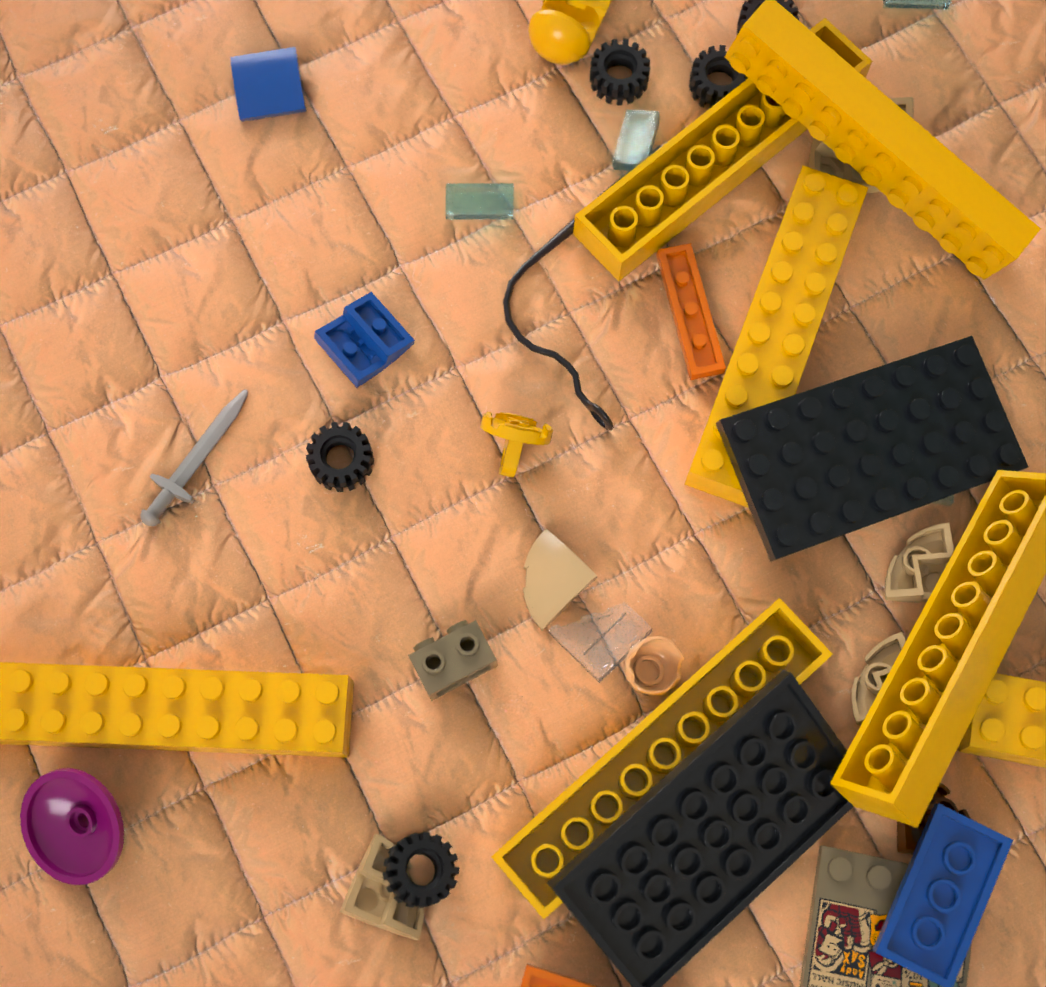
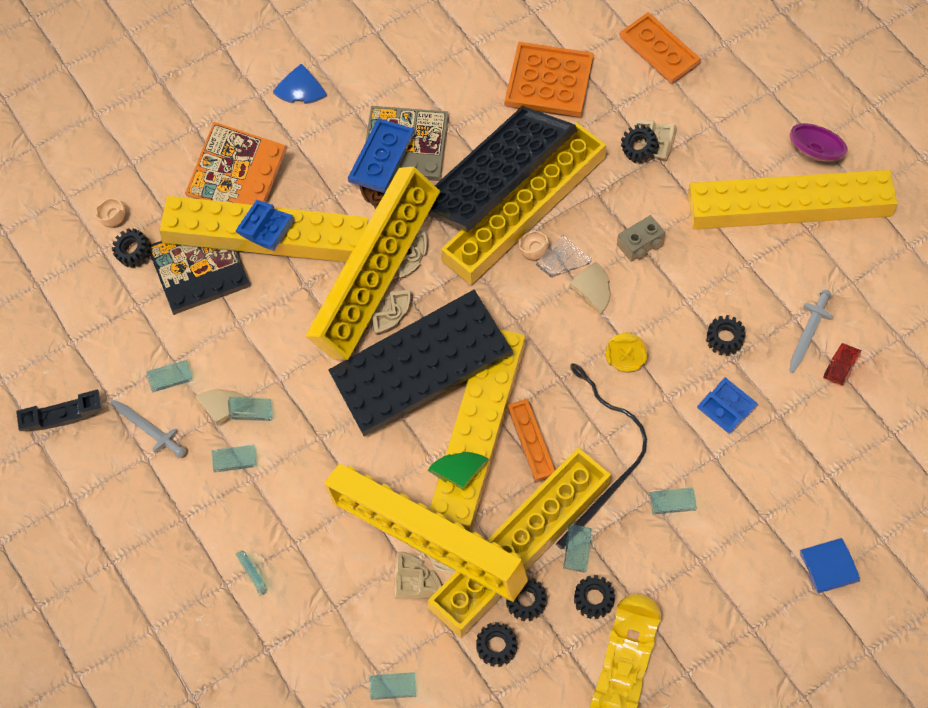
camera: 175 degrees right, 10 degrees down
none -> green brick [428,452,489,491]
none -> clear red slope [823,343,862,385]

